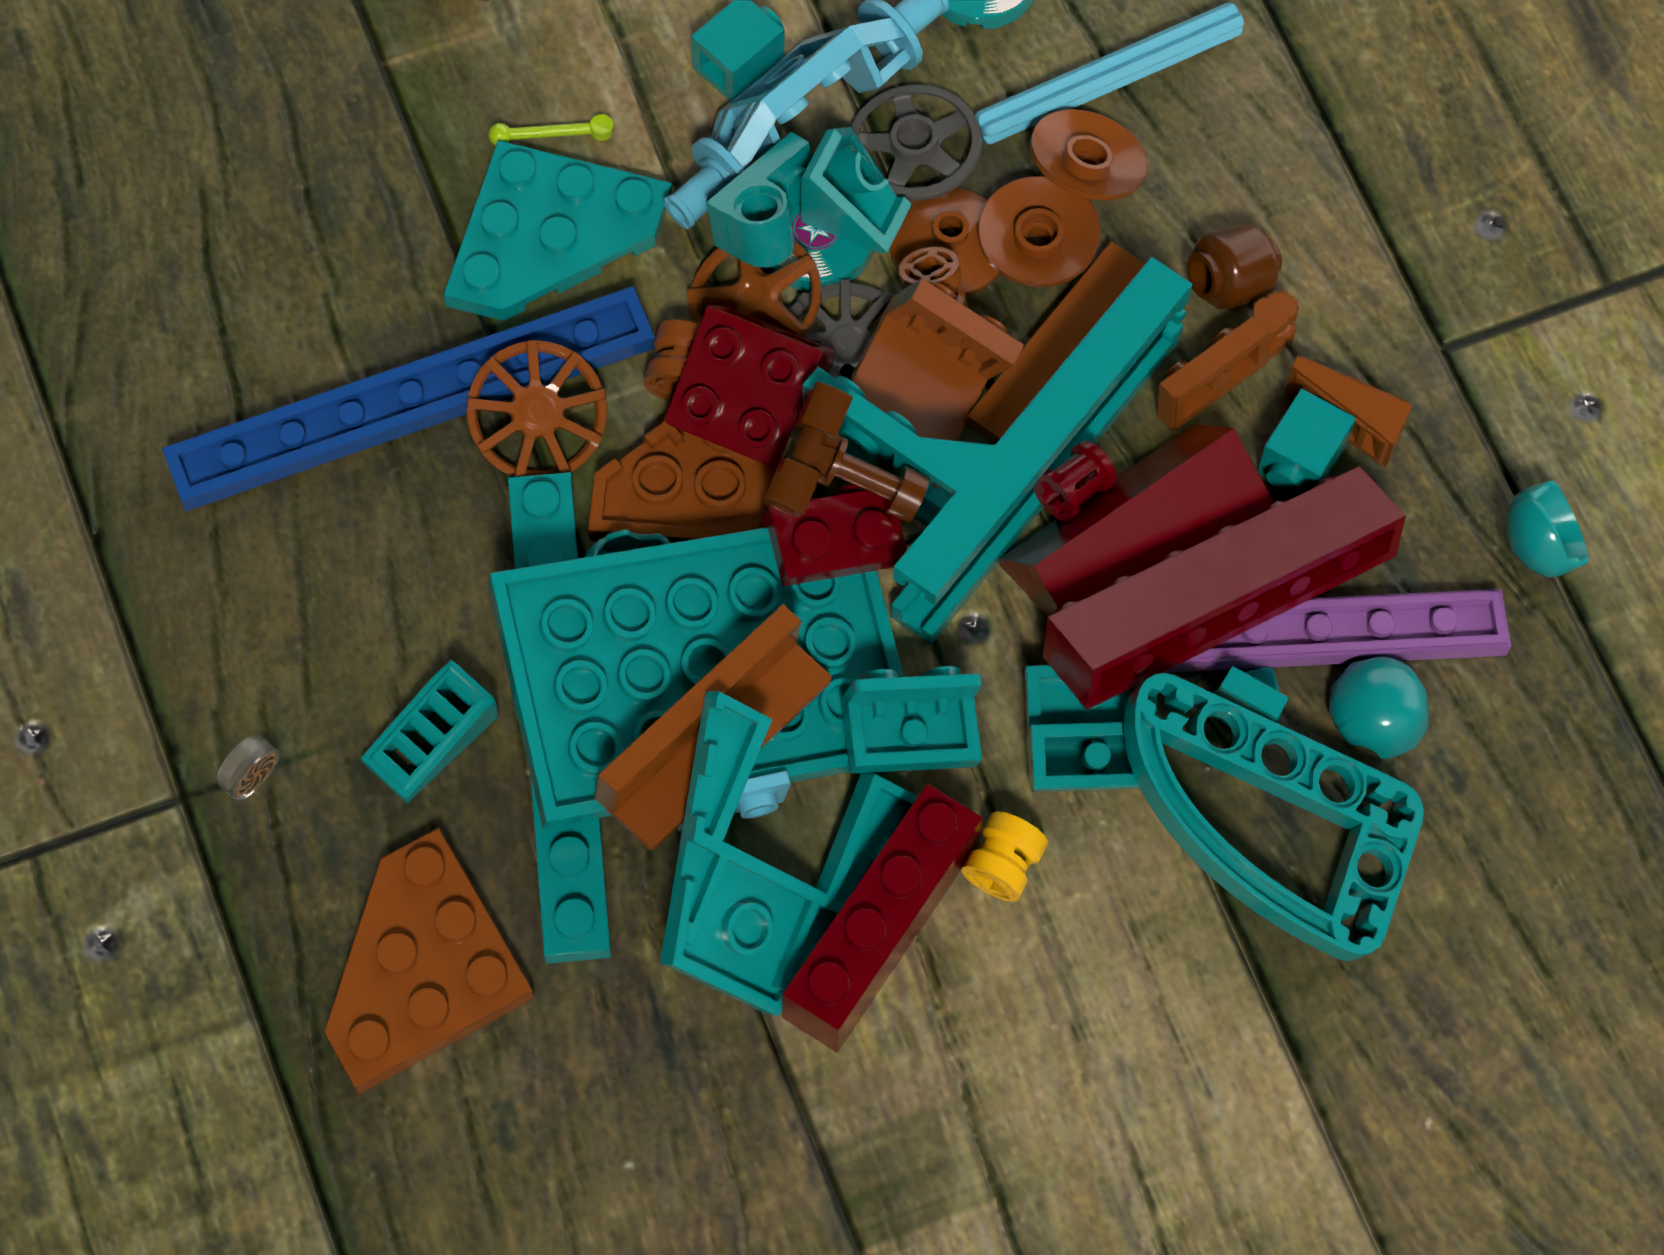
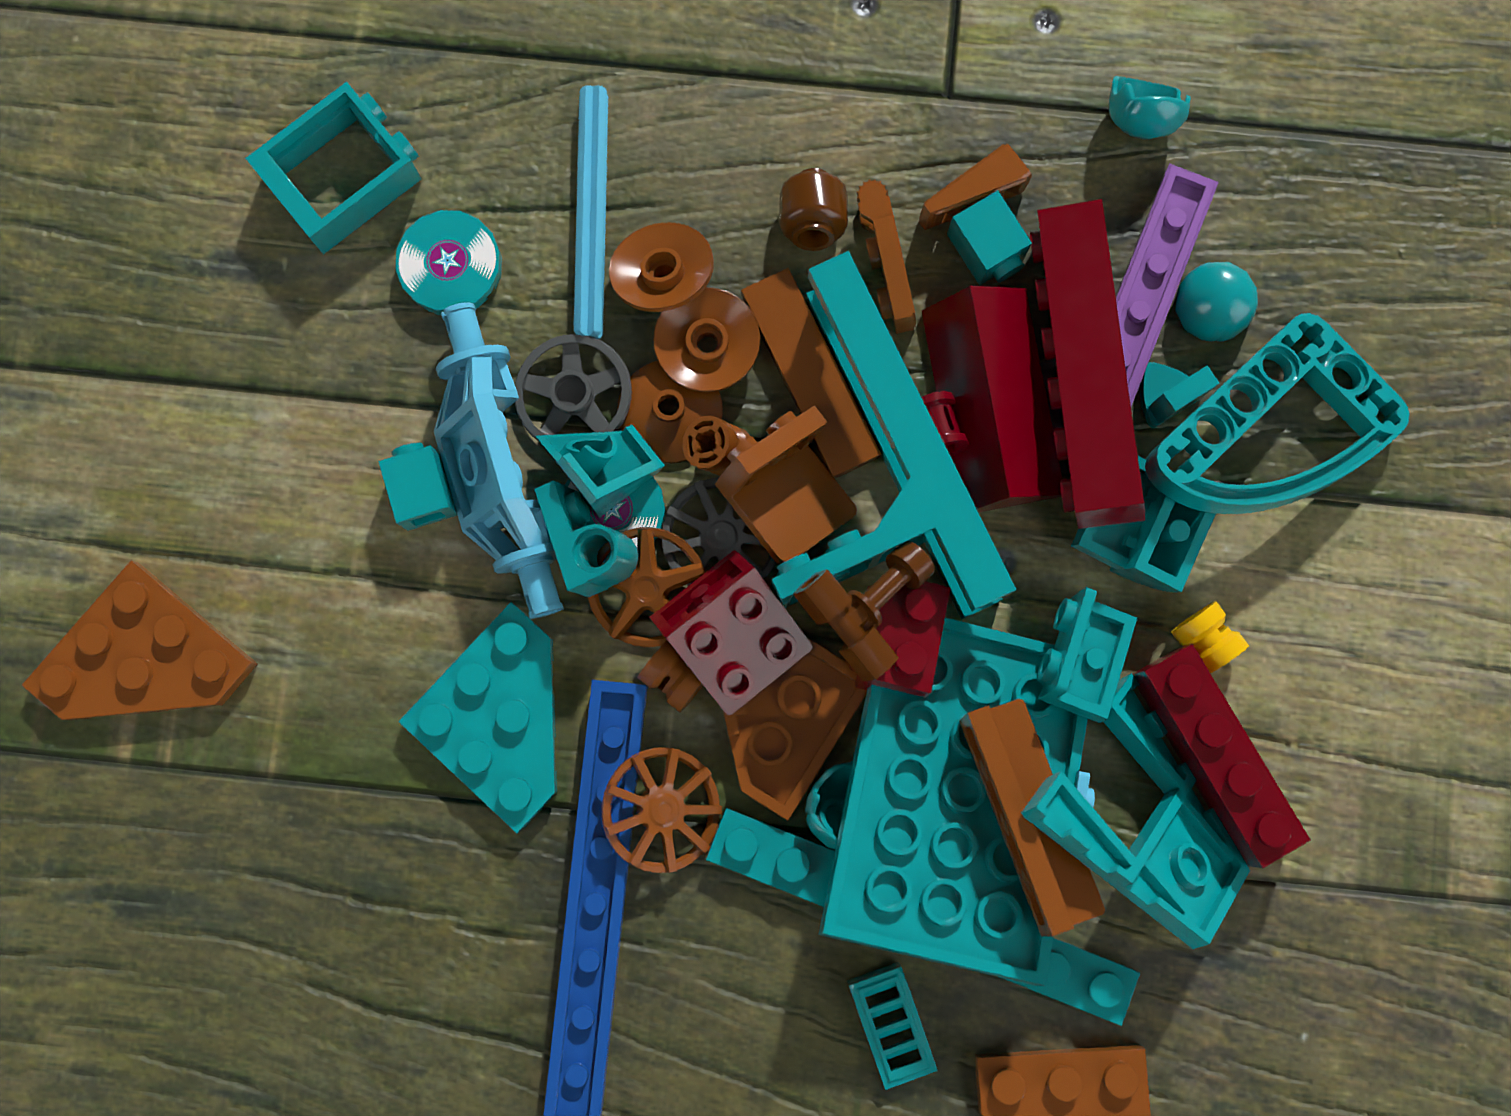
camera: 60 degrees left, 15 degrees up
lime hinge [488,114,614,146] -> none

